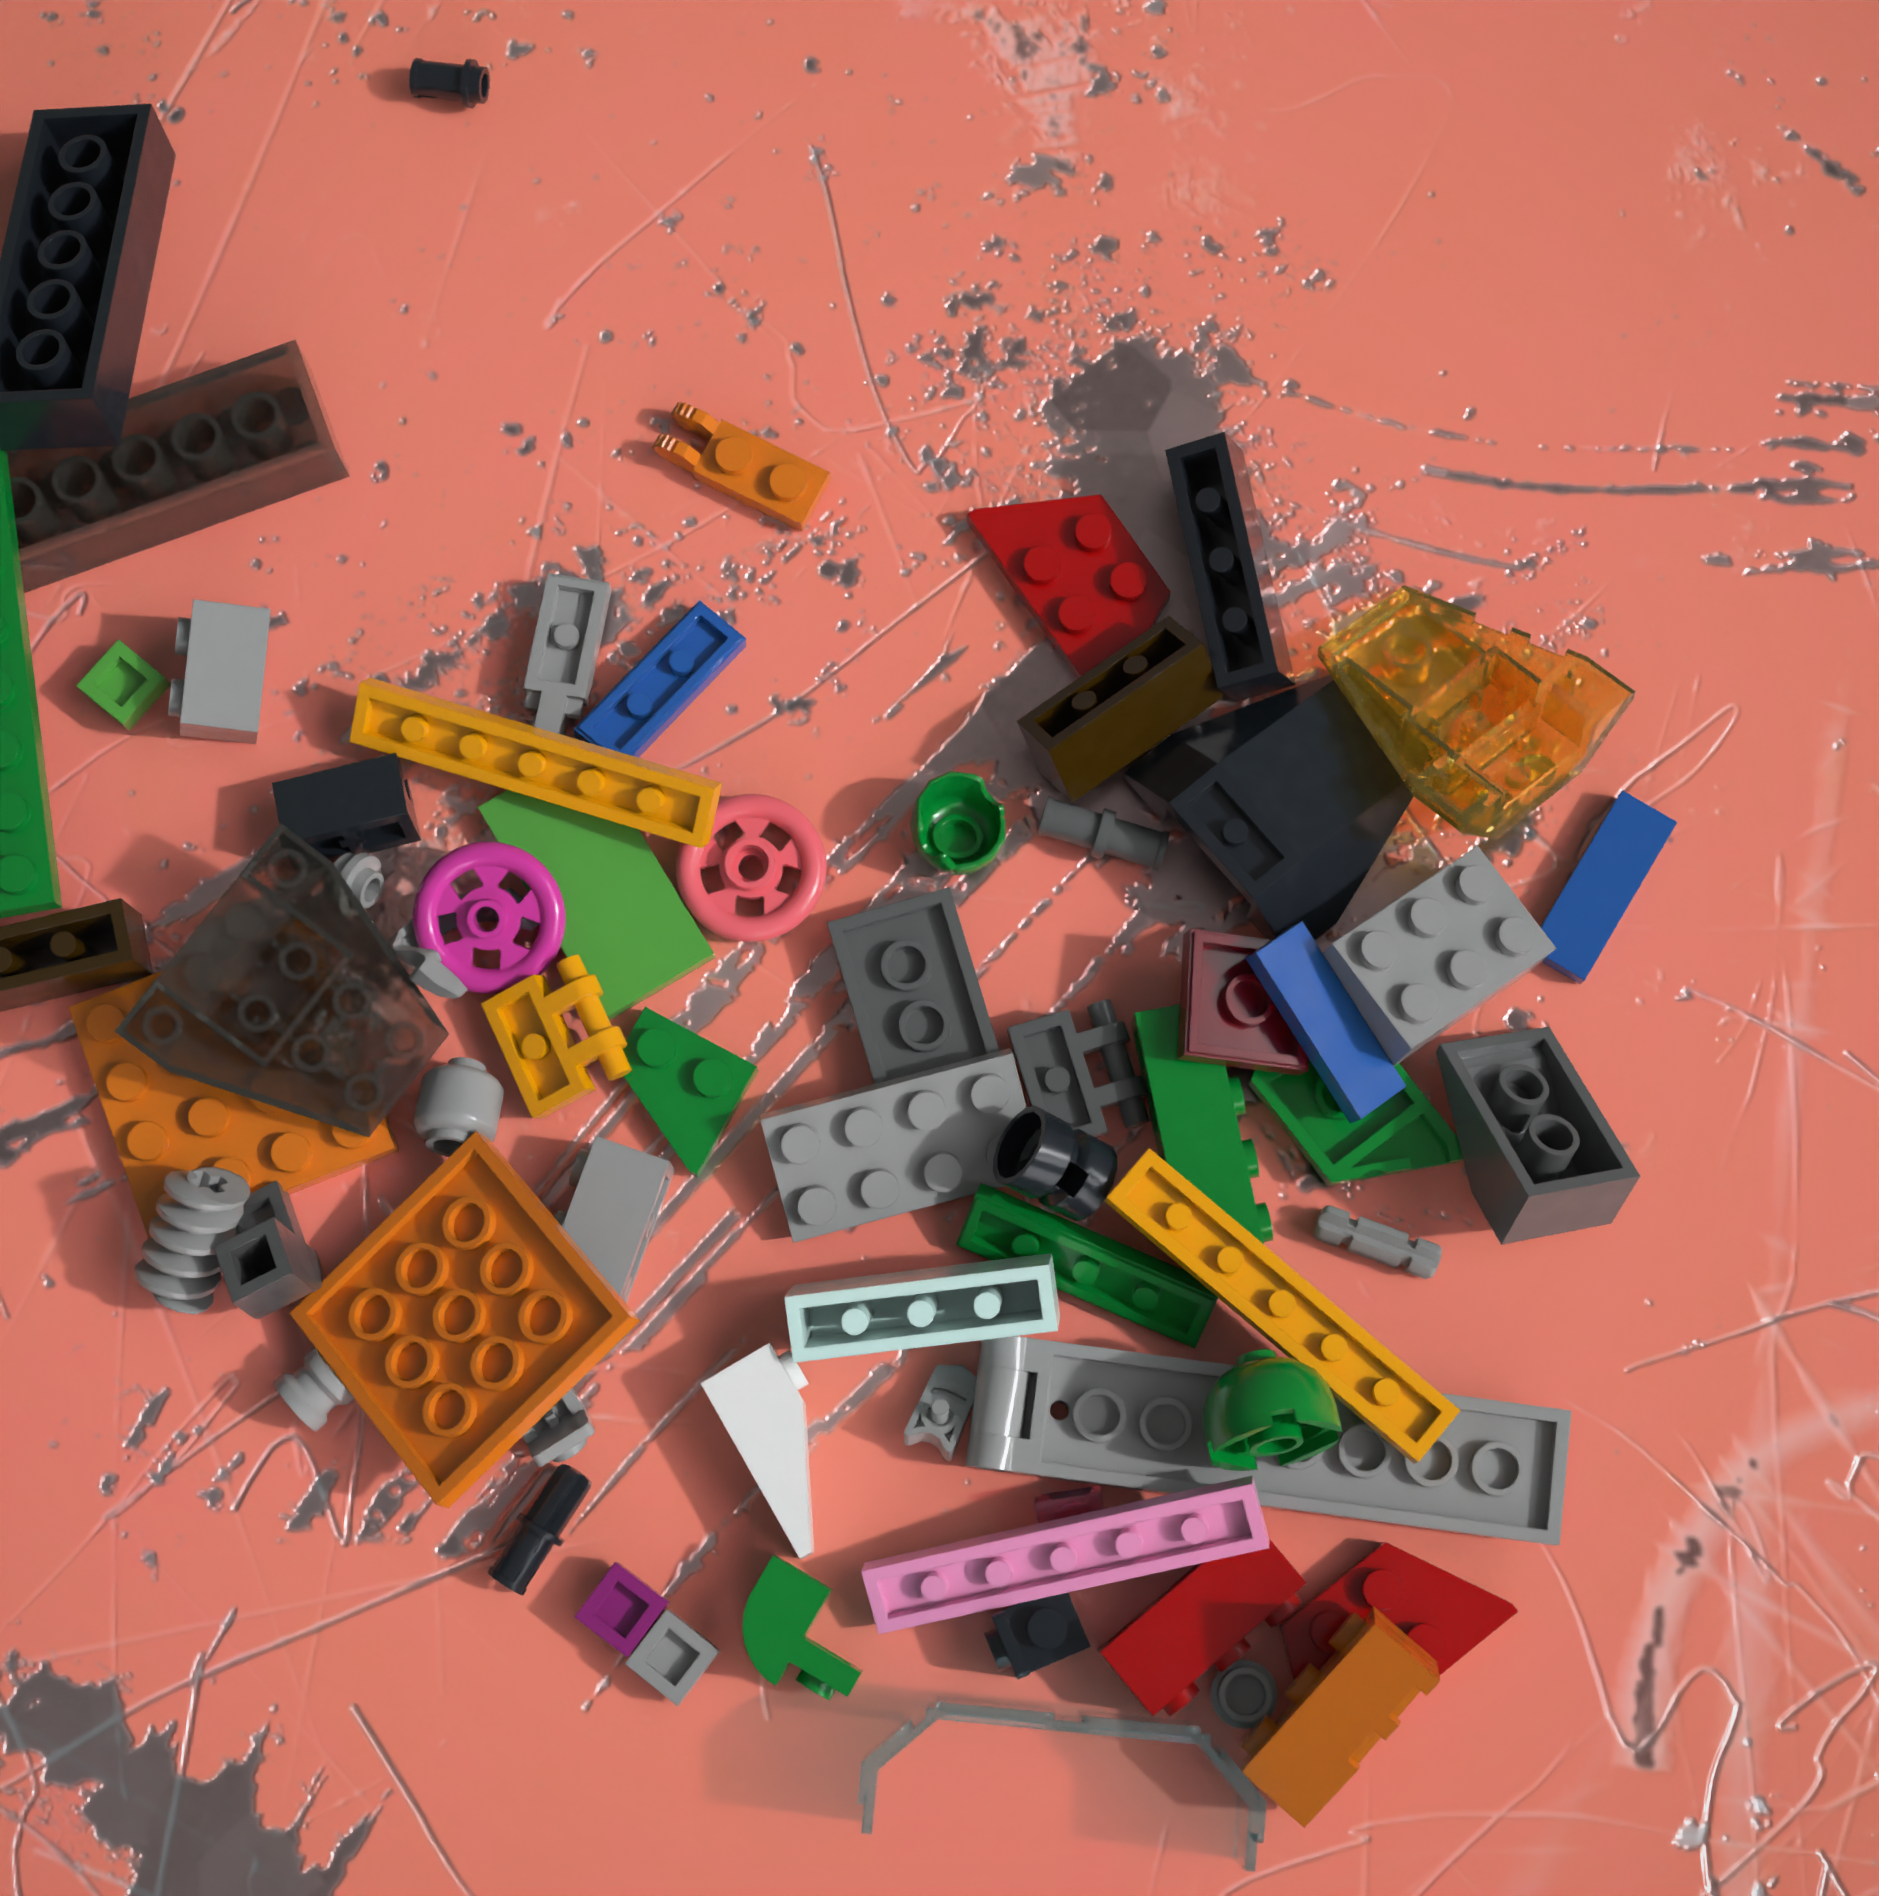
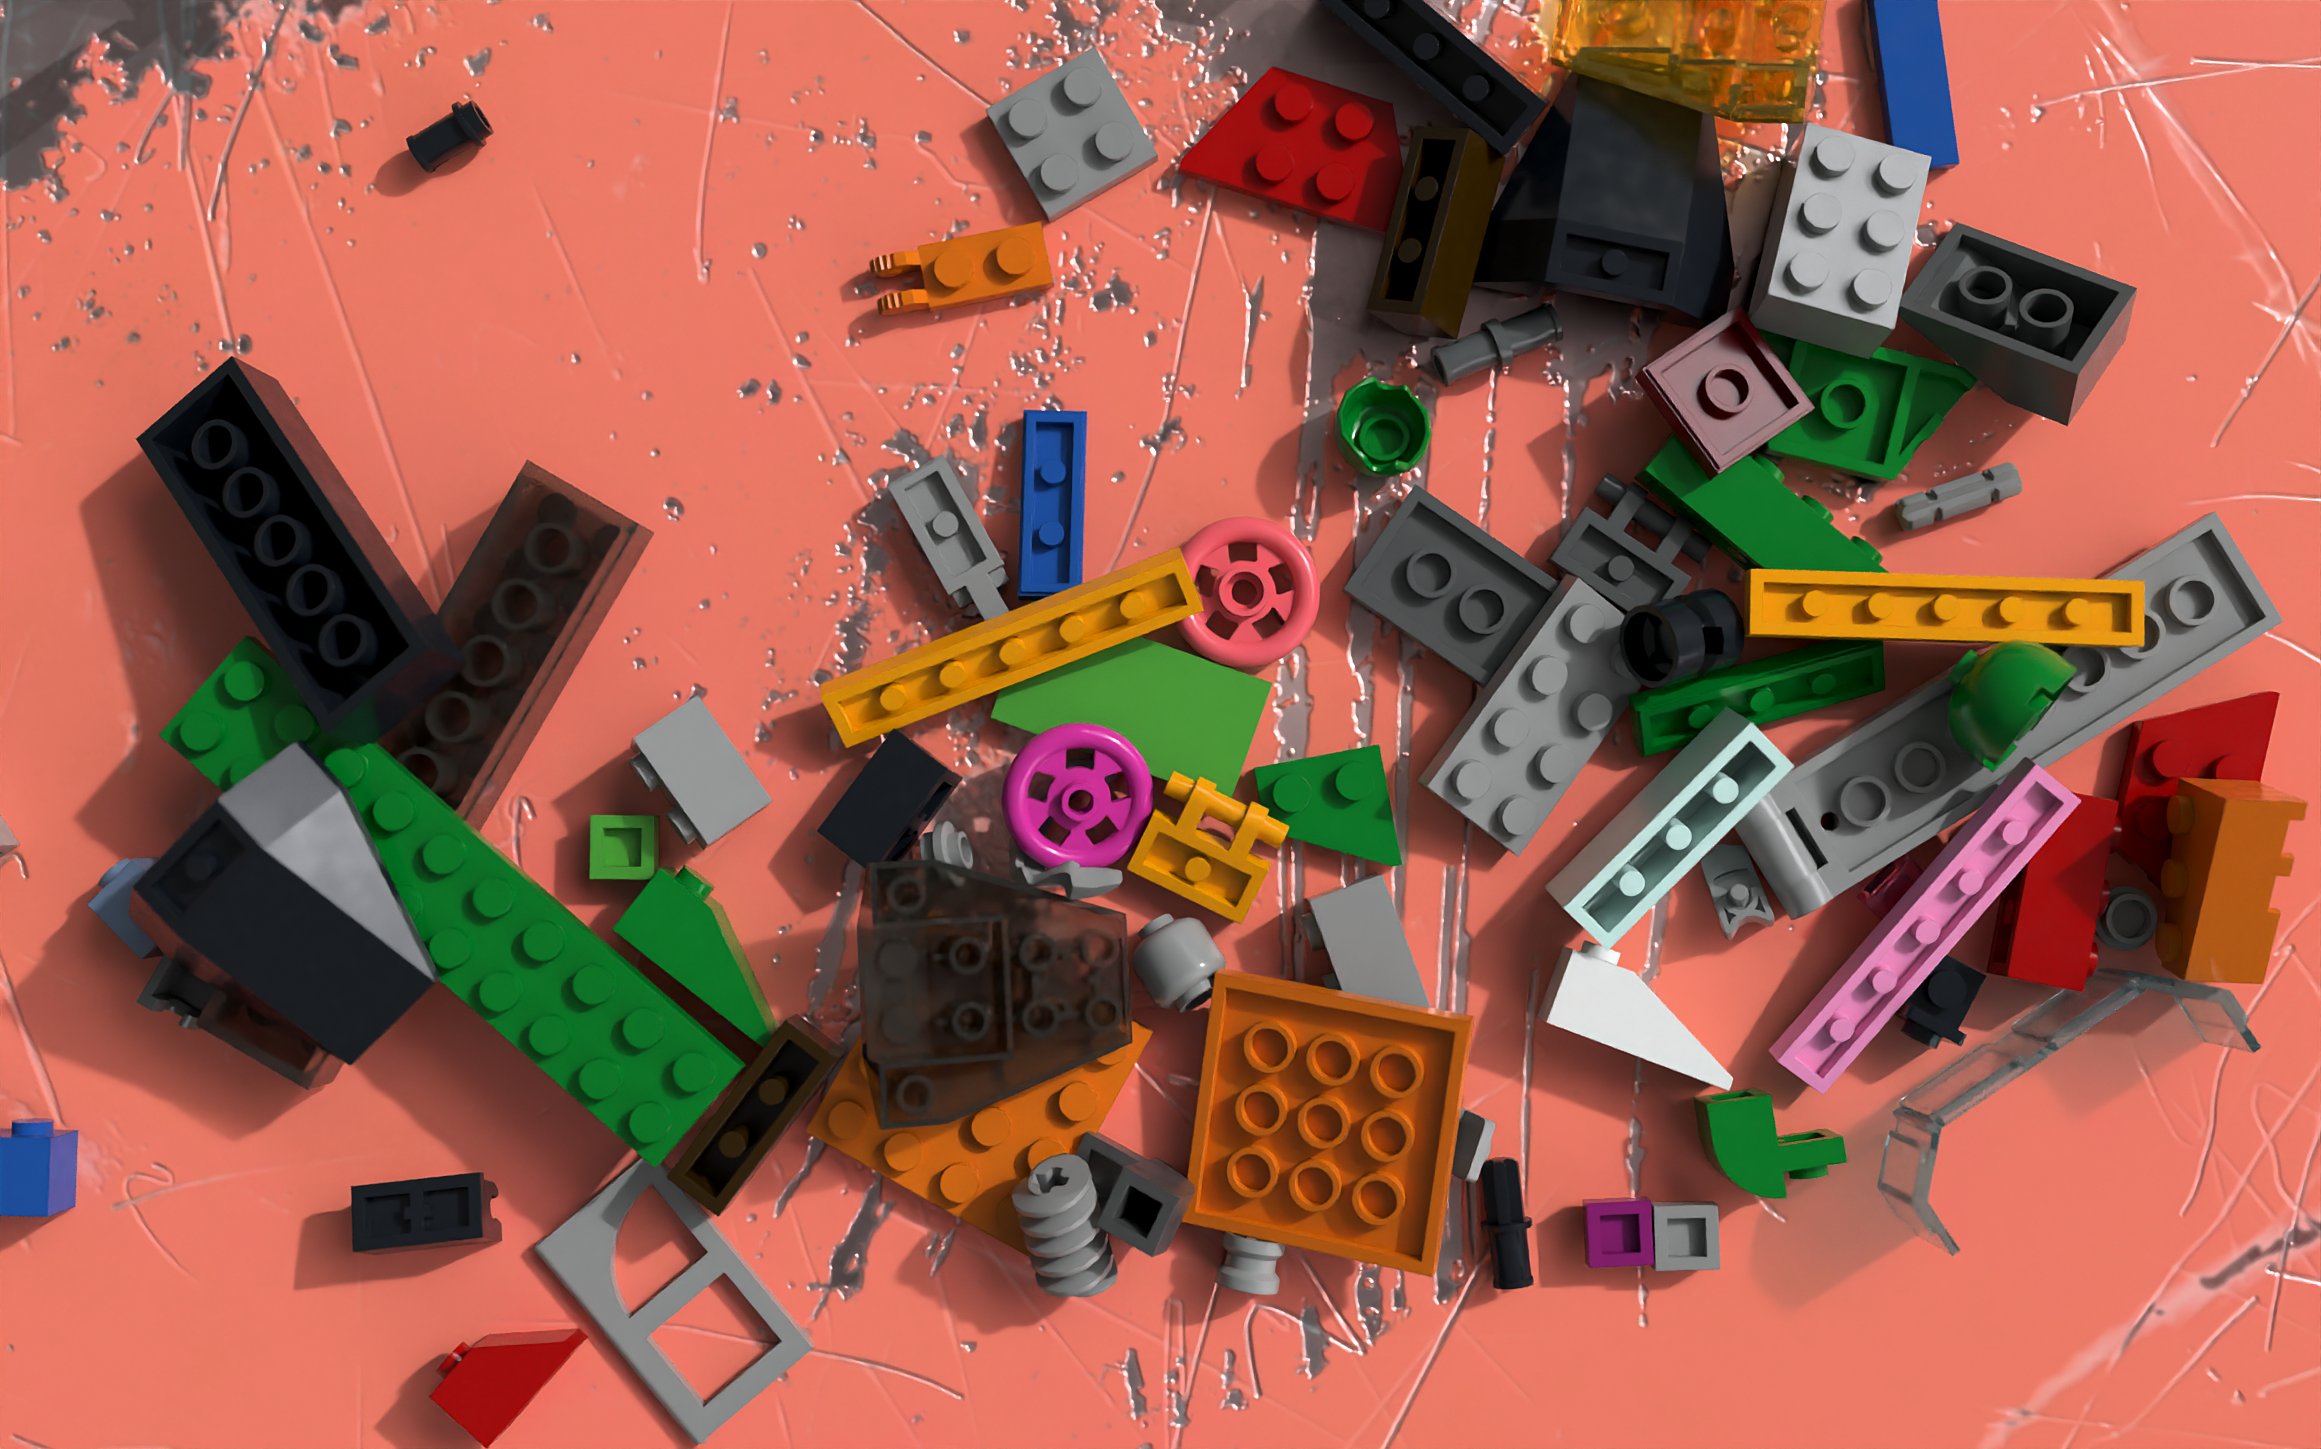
camera: 40 degrees left, 10 degrees up
blue tile [1245,921,1406,1123] -> none
none -> green slope [612,865,780,1048]
none -> light grey plate [985,46,1158,223]

